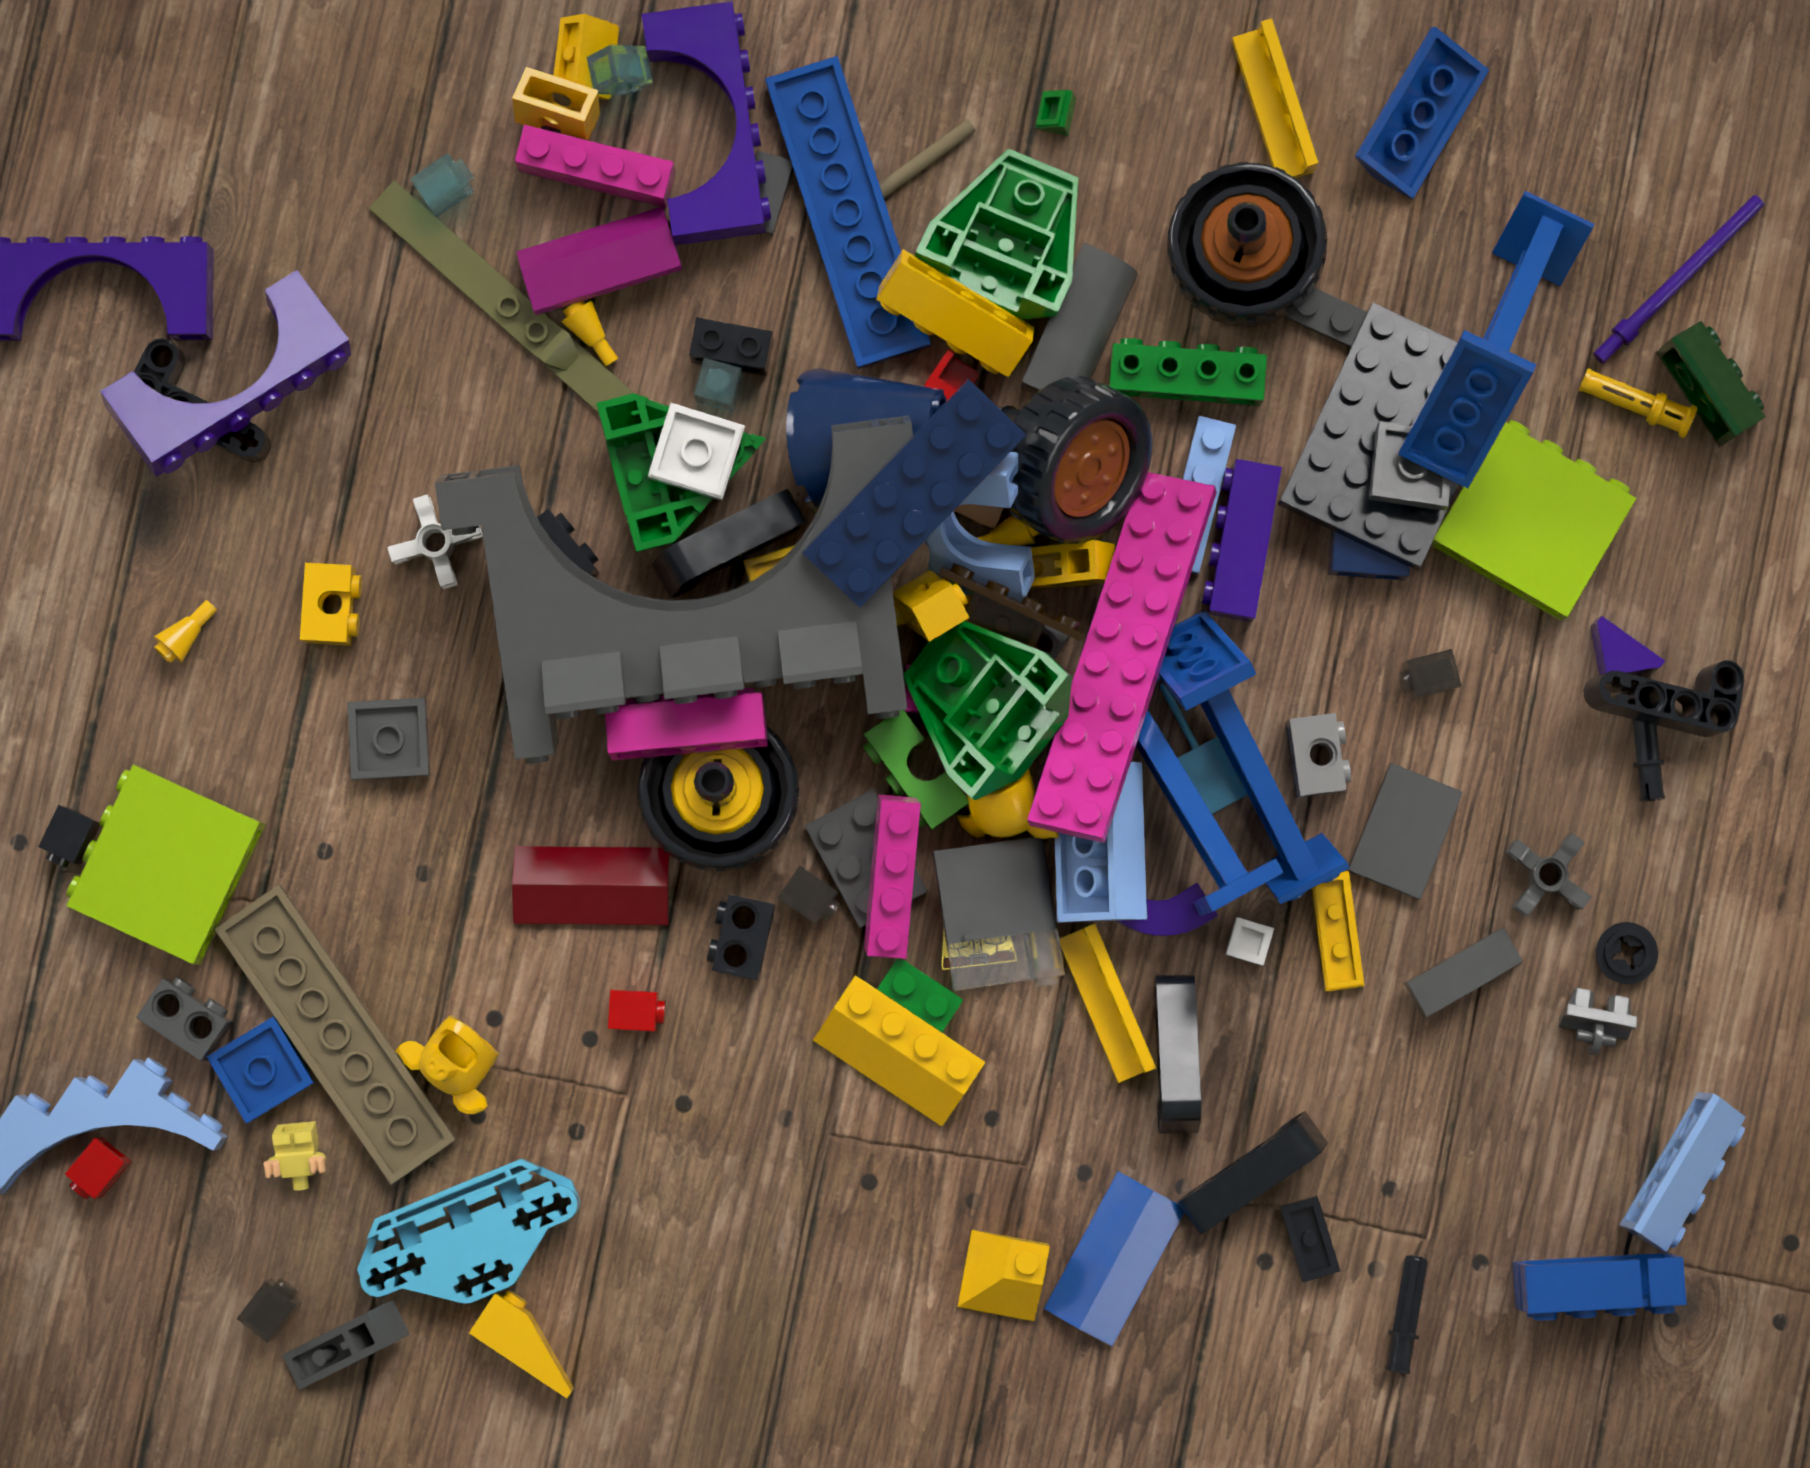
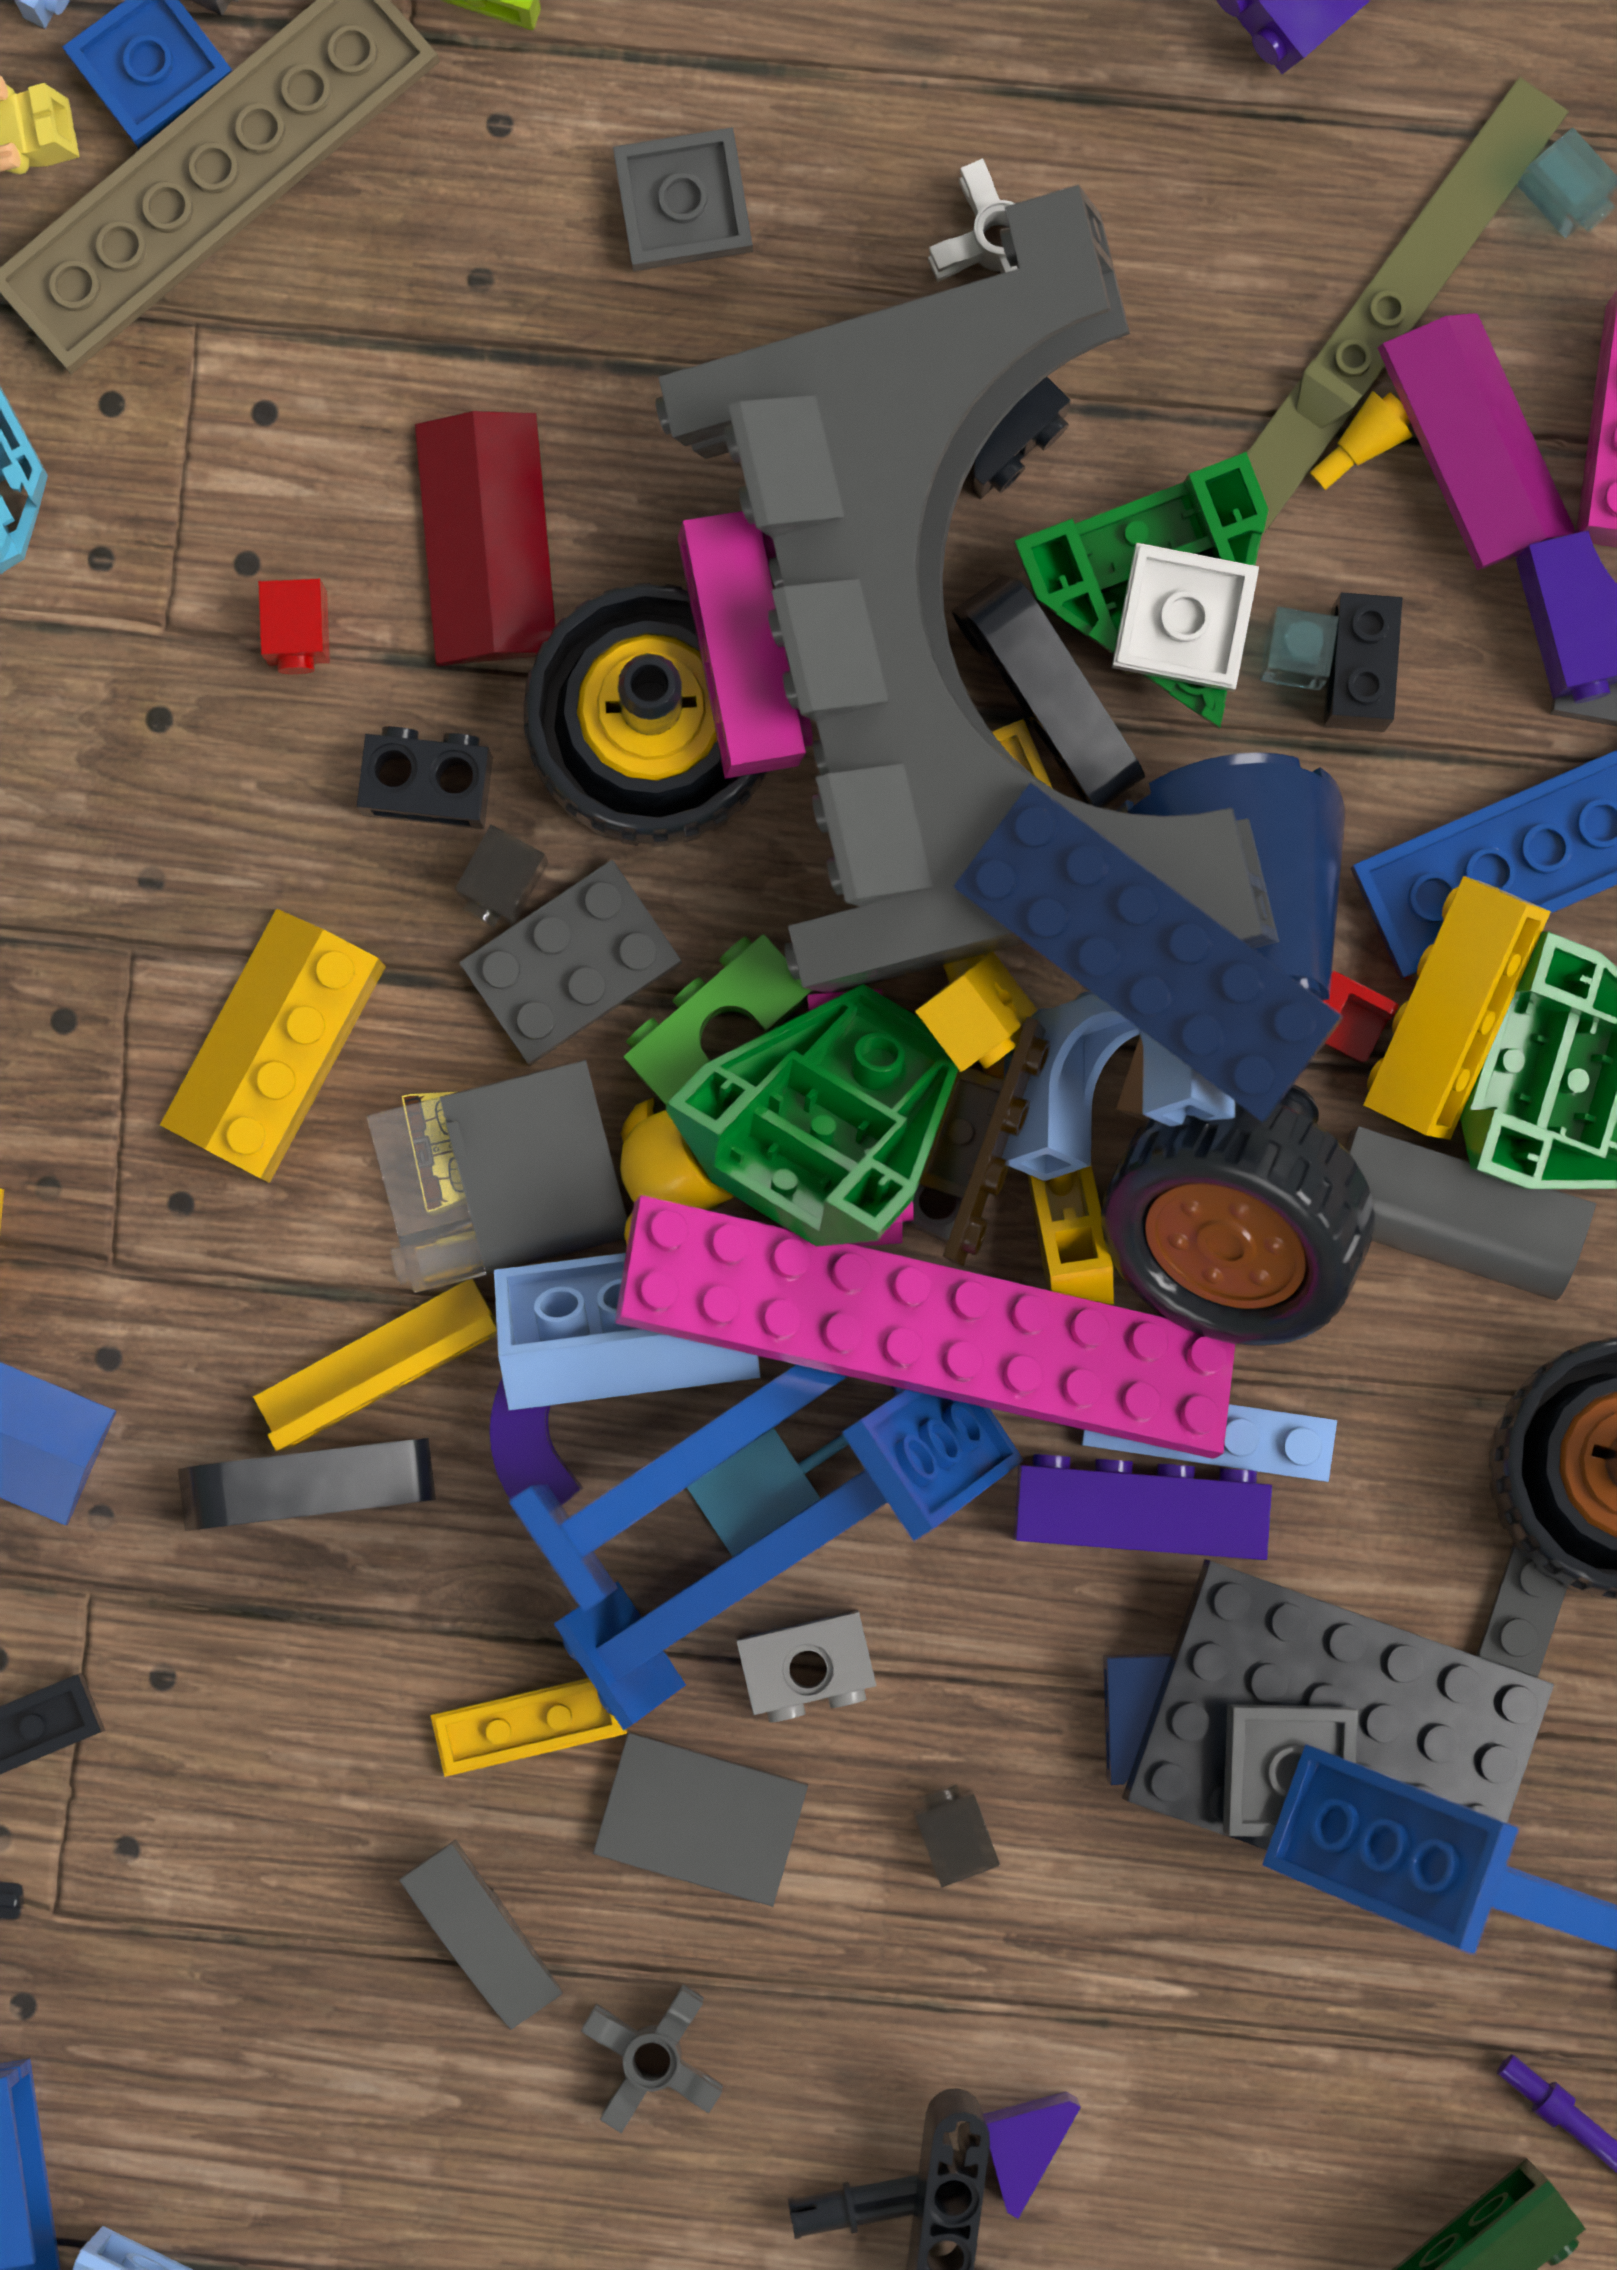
camera: 85 degrees right, 0 degrees up
yellow brick [300,562,362,646] -> none
yellow piece [395,1015,500,1114] -> none
dark pink brick [864,795,921,959] -> none
green piece [877,958,963,1032] -> none
yellow cone [978,515,1040,546] -> none
green brick [1108,338,1267,406] -> none
black beam [1177,1111,1328,1235] -> none
white plate [1225,917,1274,966] -> none
lime panel [1431,420,1636,621] -> none
dark grey hips [1558,988,1637,1056] -> none
yellow pin [1578,368,1698,439] -> none
black gear [1595,922,1658,984] -> none

